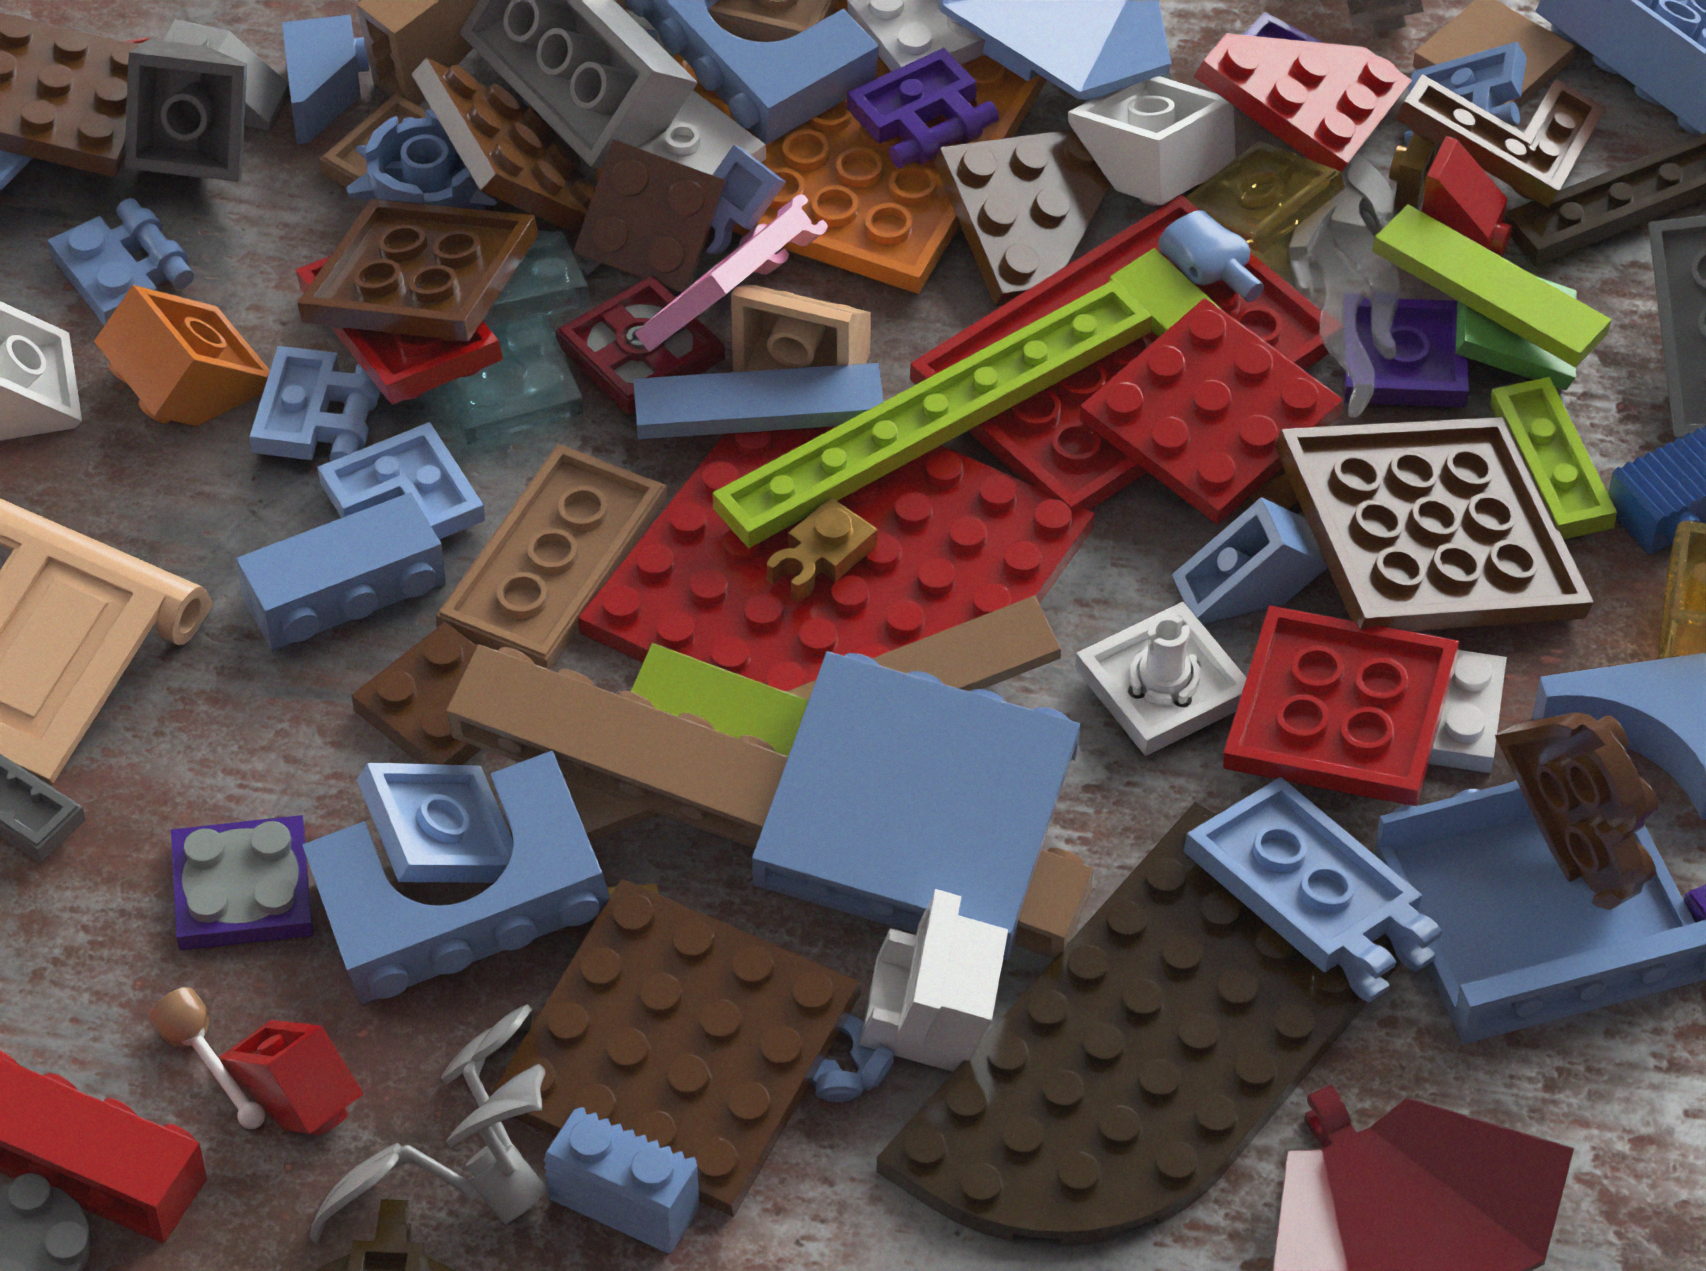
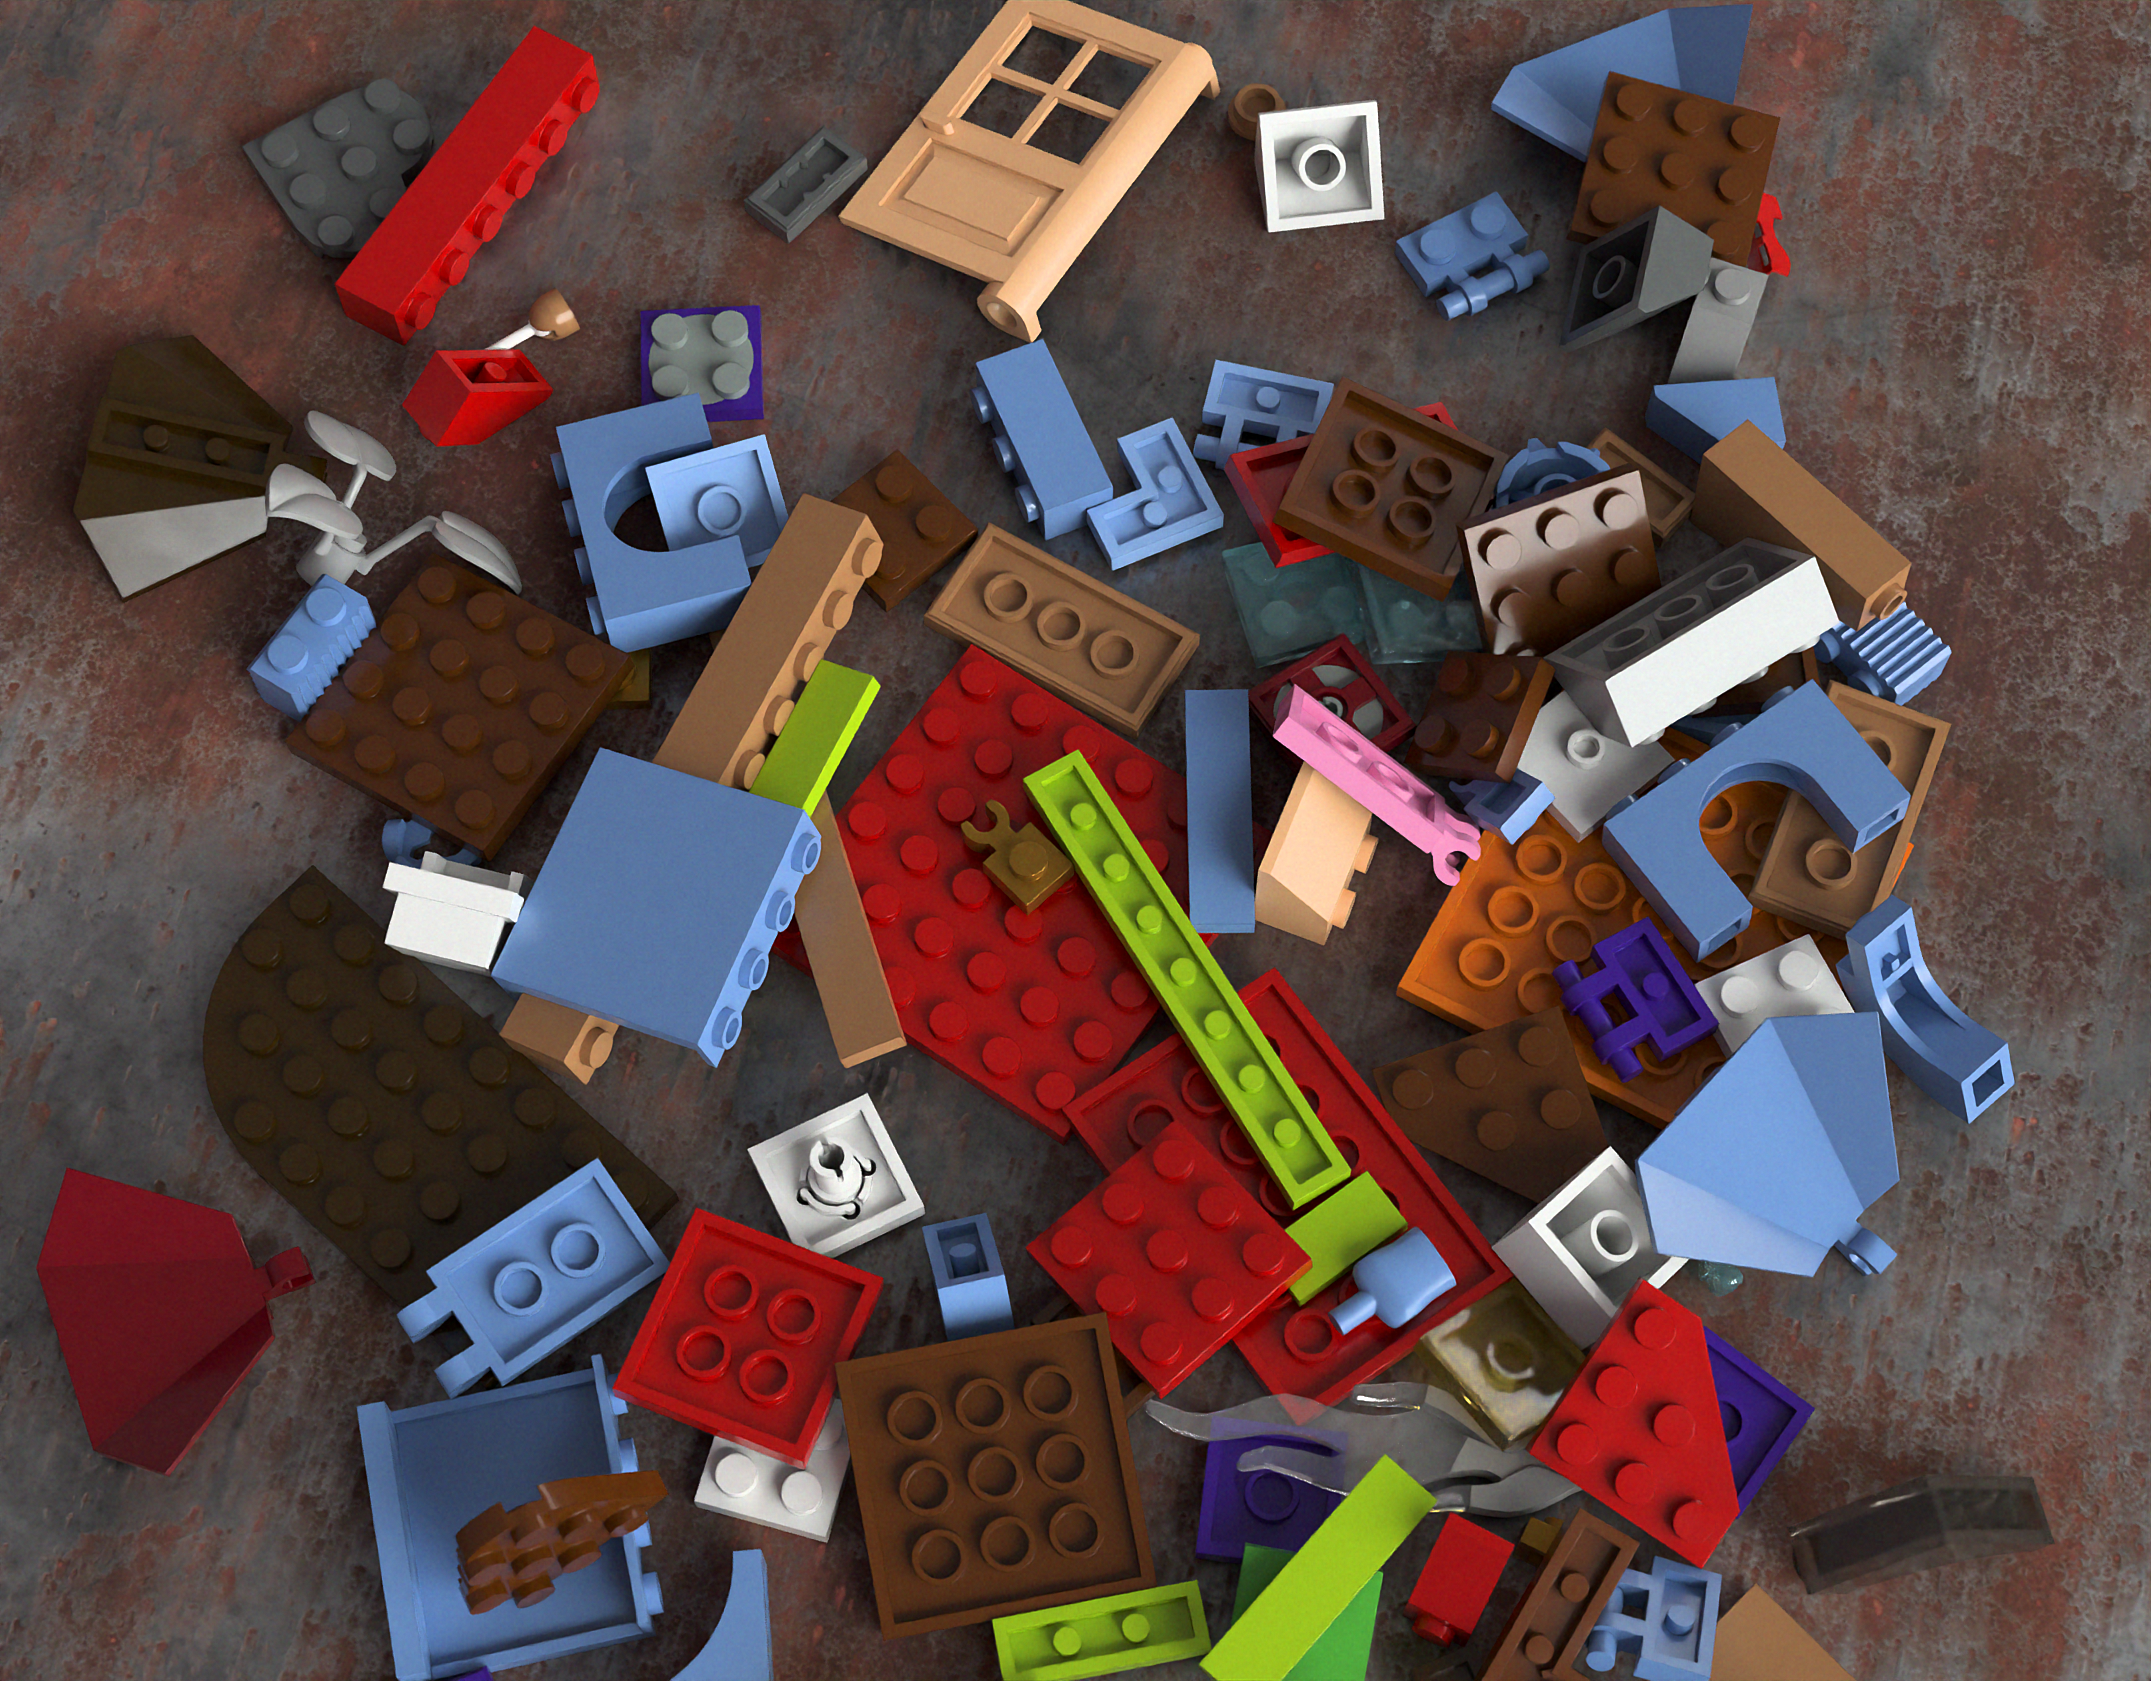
camera: 95 degrees right, 15 degrees up
orange slope [94,285,270,426] -> none

